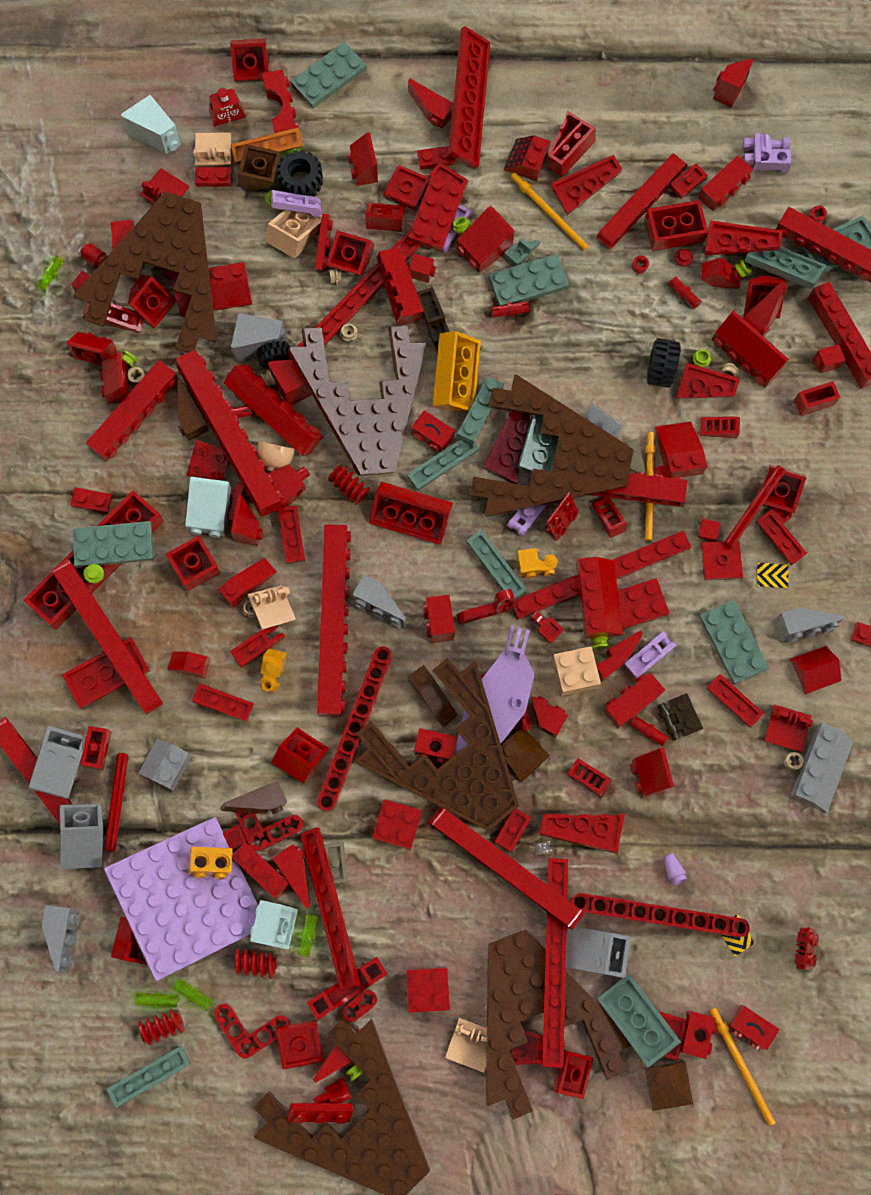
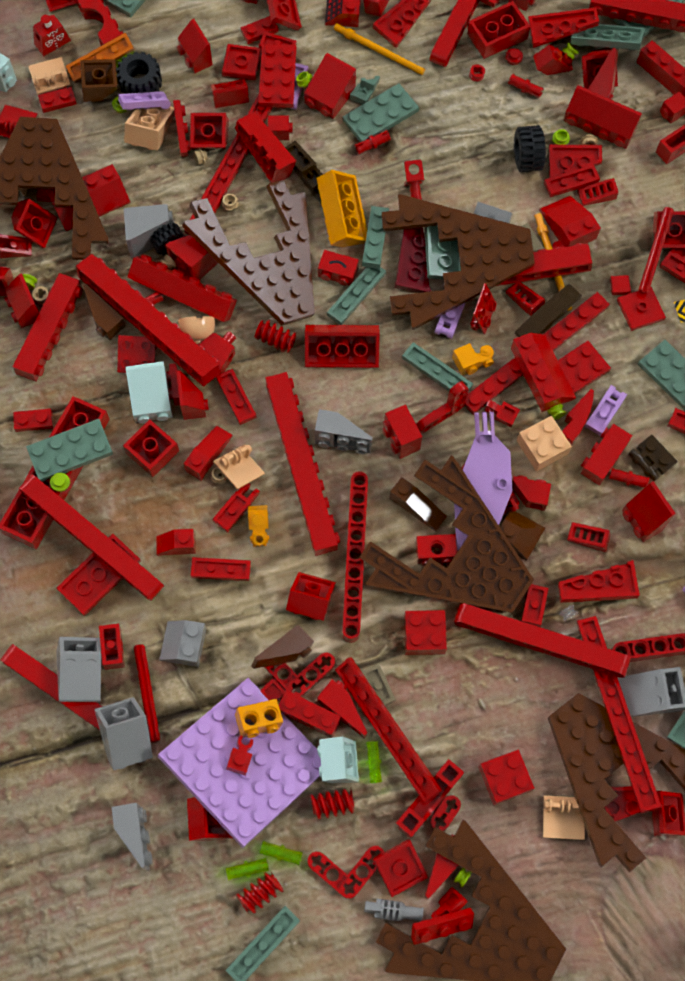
camera: 15 degrees left, 5 degrees down
none -> red plate [226,736,253,776]
none -> light grey hinge [364,899,423,921]
none -> red bracket [404,159,424,200]
none -> dark brown slope [515,284,582,337]
none -> red plate [544,164,600,198]

